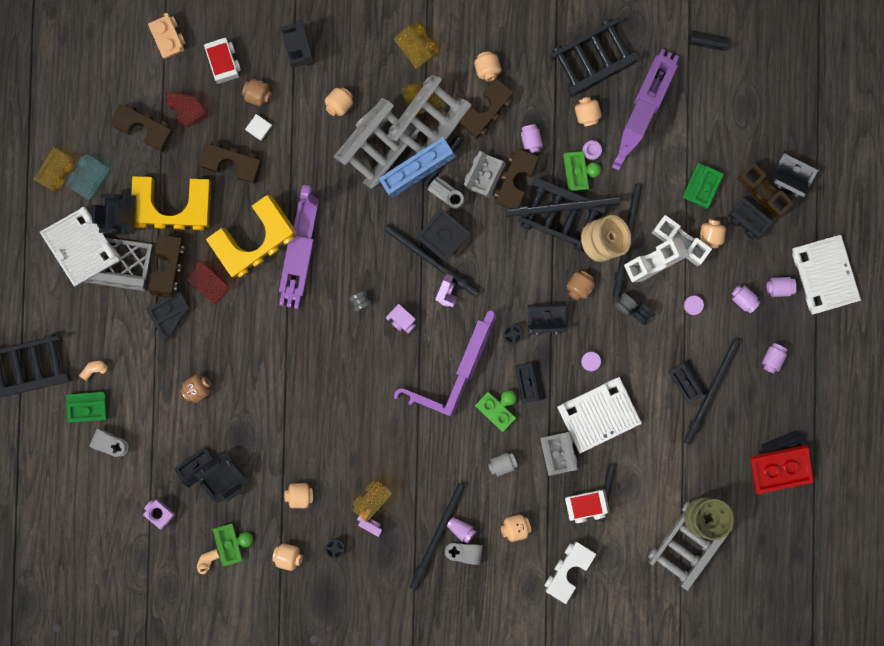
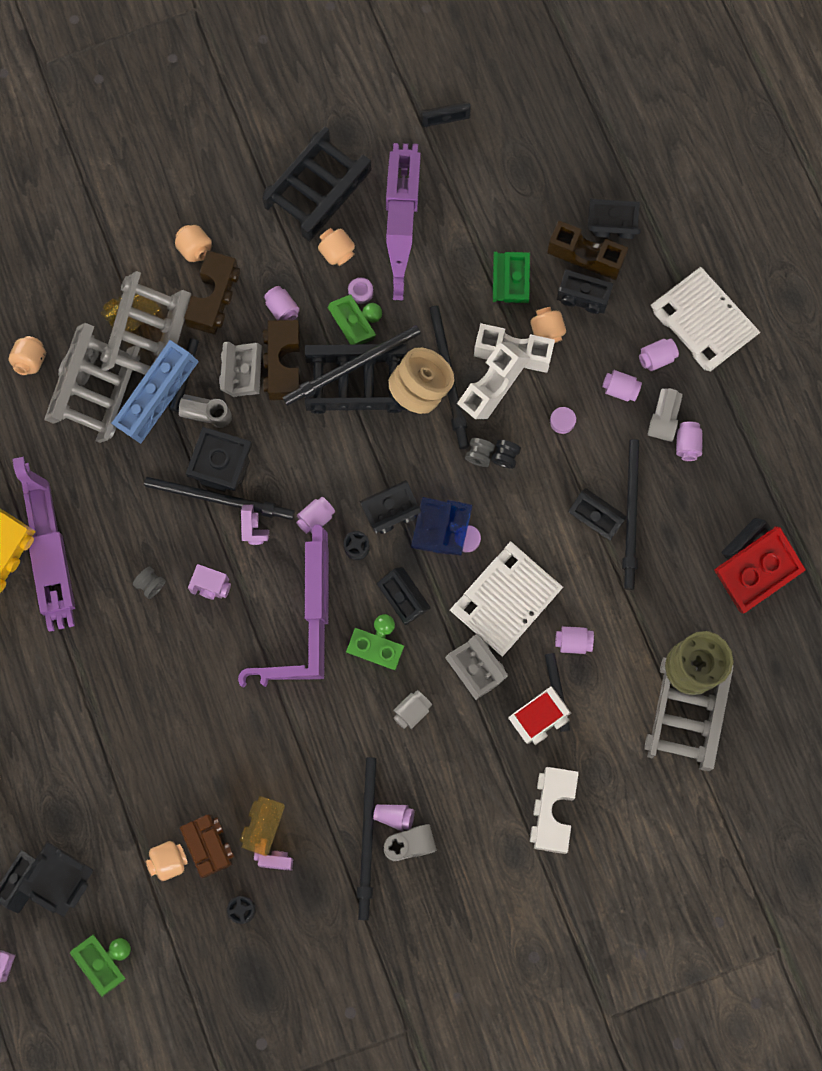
camera: 25 degrees left, 10 degrees down
light nougat arm [197,549,220,574] -> none
light nougat head [272,543,303,571] -> none
clear yellow bracket [394,23,439,69] -> none
light nougat head [501,514,531,542] -> none
medium nougat head [566,271,595,300] -> none
none -> reddish brown brick [179,814,234,878]
none -> lavender brick [296,497,335,534]
none -> clear blue slope [411,497,473,555]
none -> lavender brick [555,626,594,654]
none -> light grey piece [647,388,683,442]

